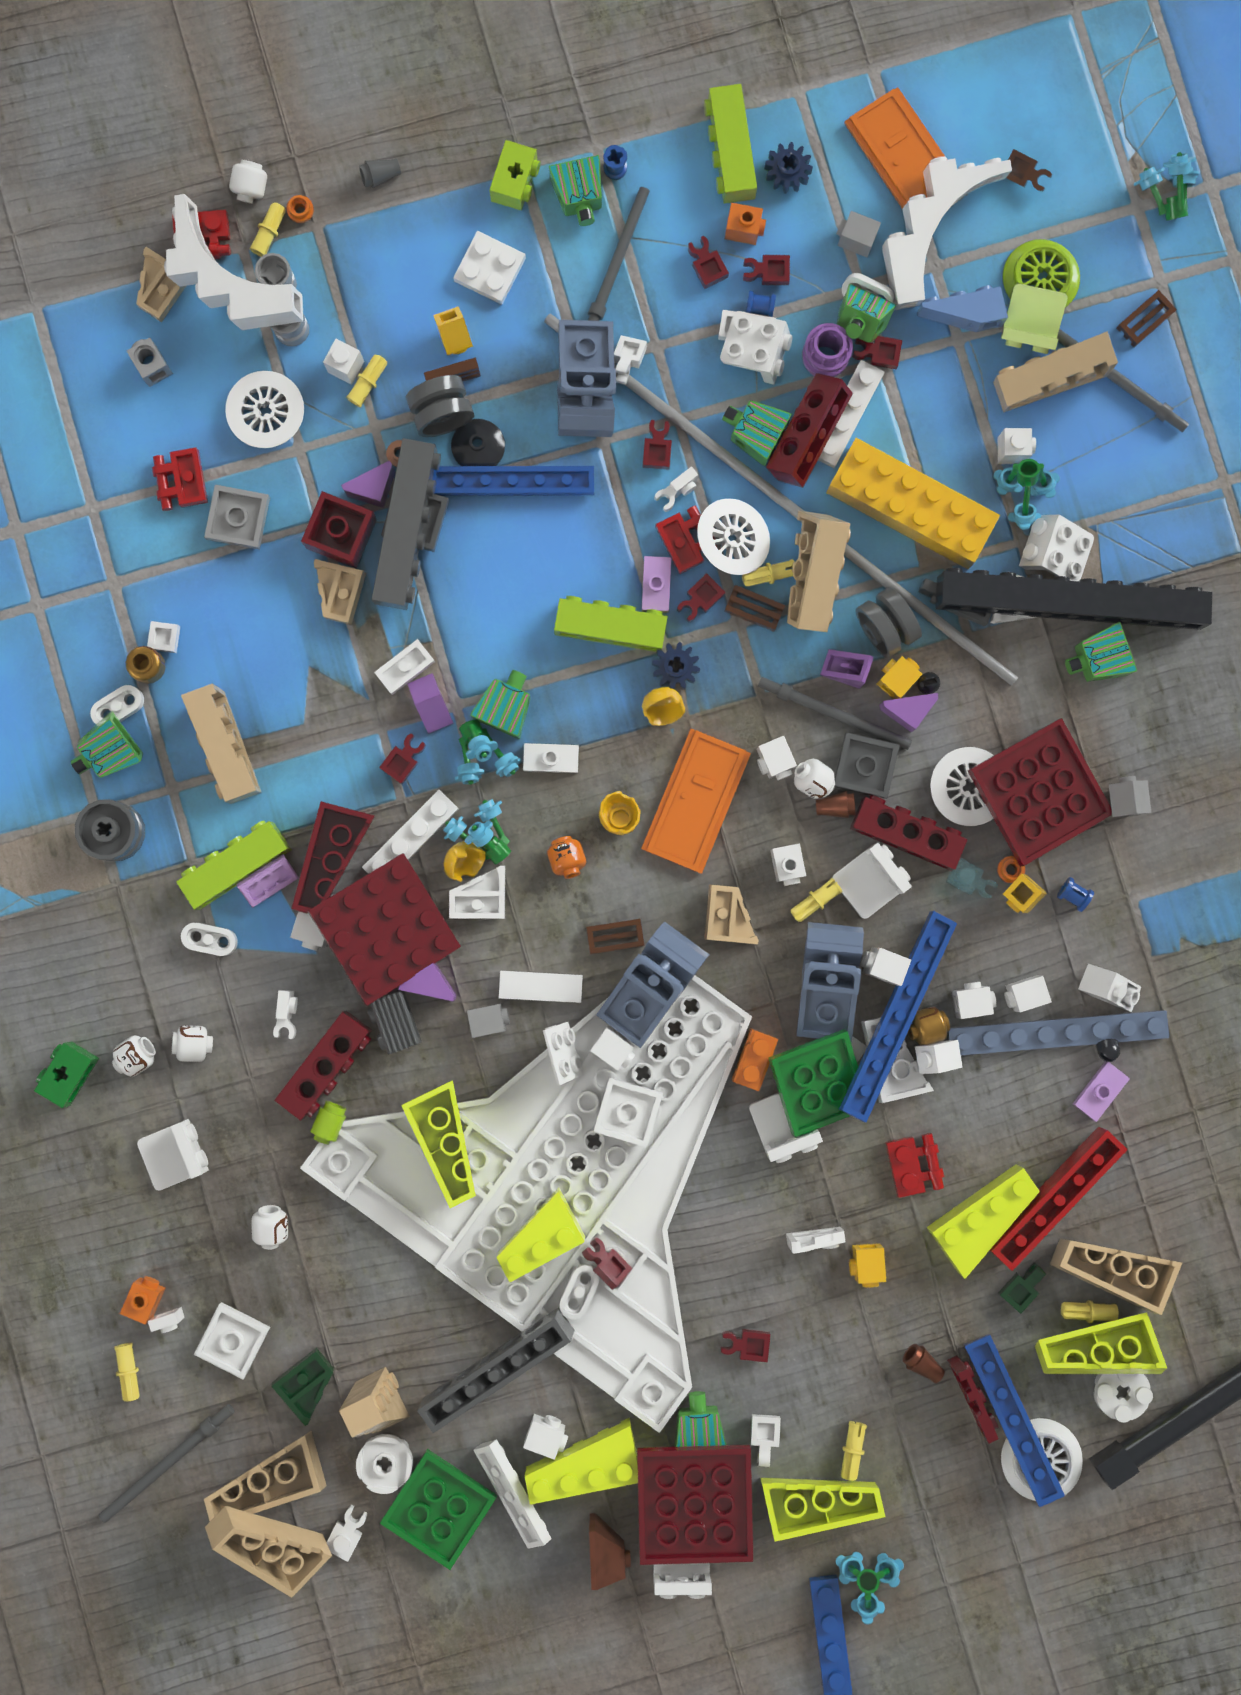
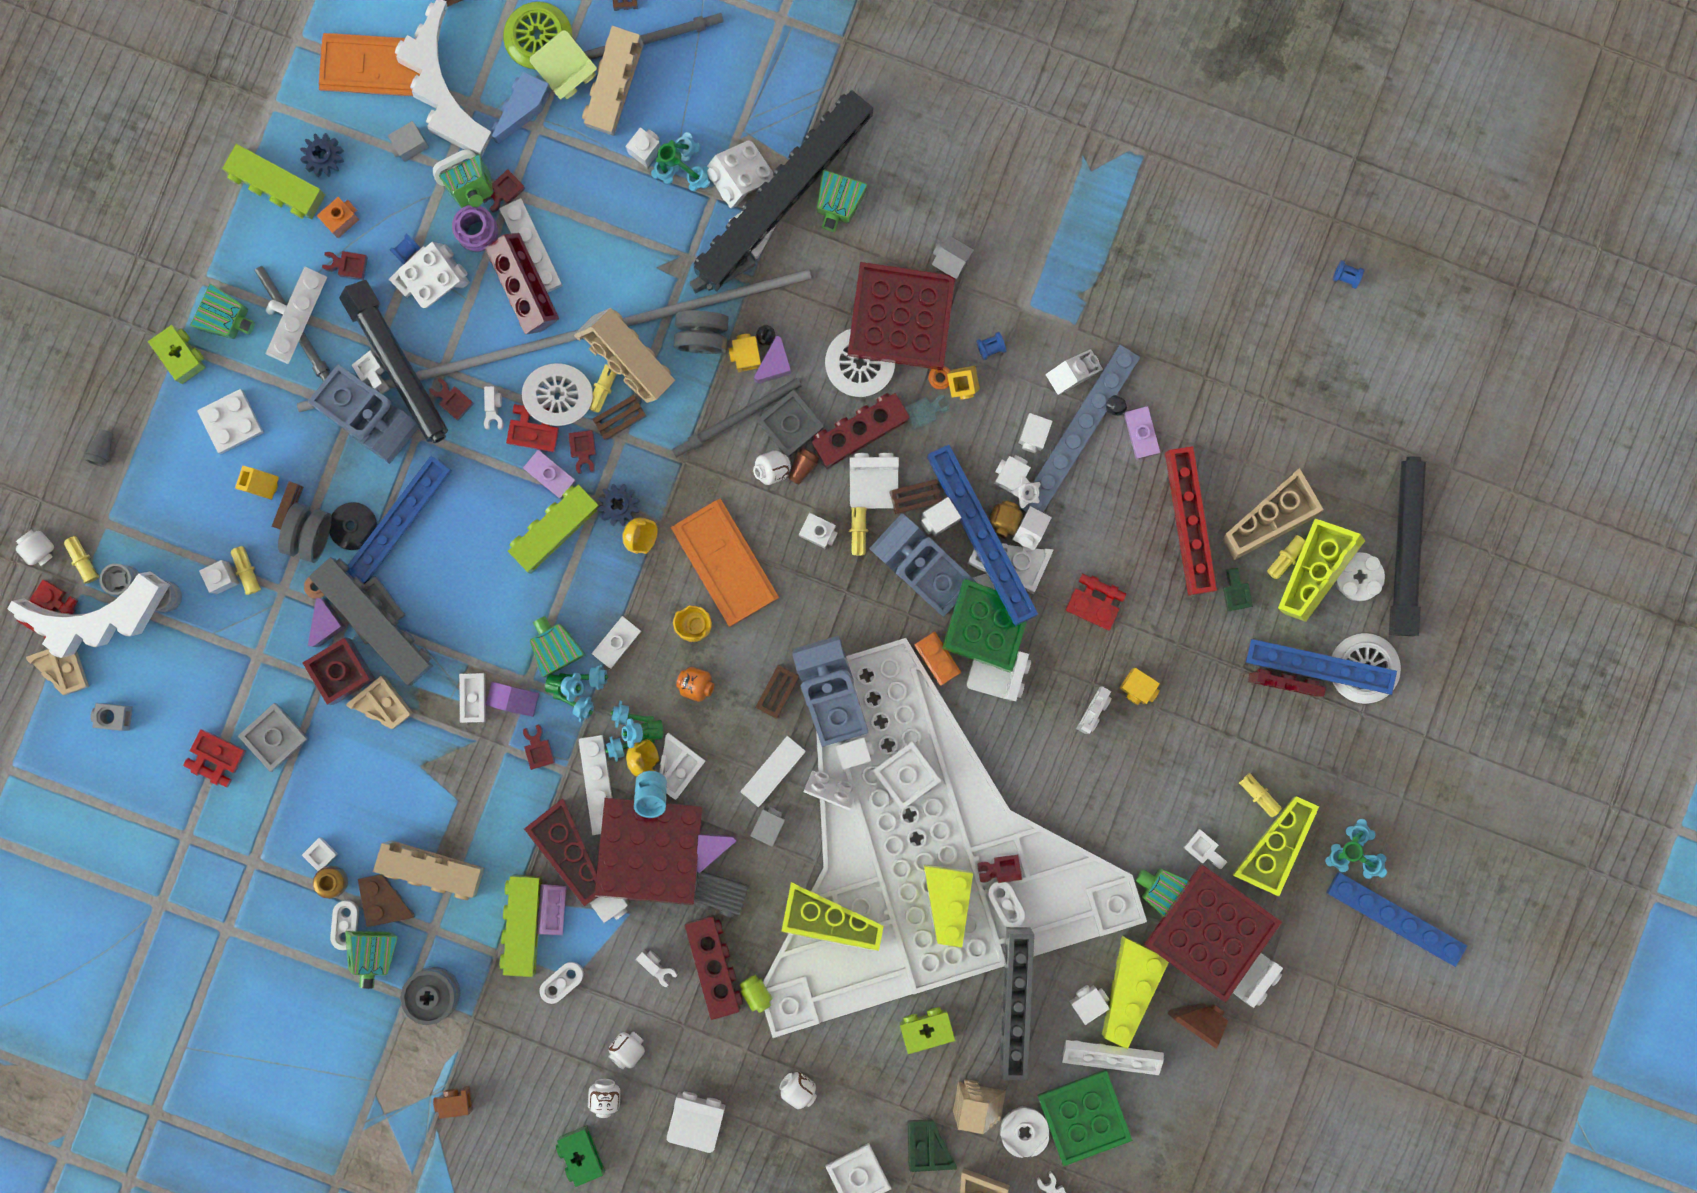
camera: 50 degrees left, 0 degrees up
white piece [225,371,304,448] -> none
orange plate [286,195,314,223] -> none
blue bush [603,145,627,180] -> none
tan wing [704,885,758,944] -> none
dark red plate [720,1329,771,1363] -> none
torso [722,401,792,466] -> none
dark red plate [743,255,790,285] -> none
white brick [756,736,797,781] -> none
medium lavender slope [820,649,874,689] -> none
yellow brick [826,438,1000,569] -> none
copper cone [903,1344,945,1383] -> none
neon yellow wedge [927,1164,1040,1279] -> none
none -> white plate [265,267,327,364]
none -> black brick [339,280,448,443]
none -> reddish brown wing [358,874,415,927]
none -> dark orange brick [433,1086,473,1119]
none -> medium azure wheel [634,771,667,818]
none -> reddish brown tile [889,479,942,514]
none -> lime brick [899,1007,955,1054]
none -> white plate [1012,477,1041,508]

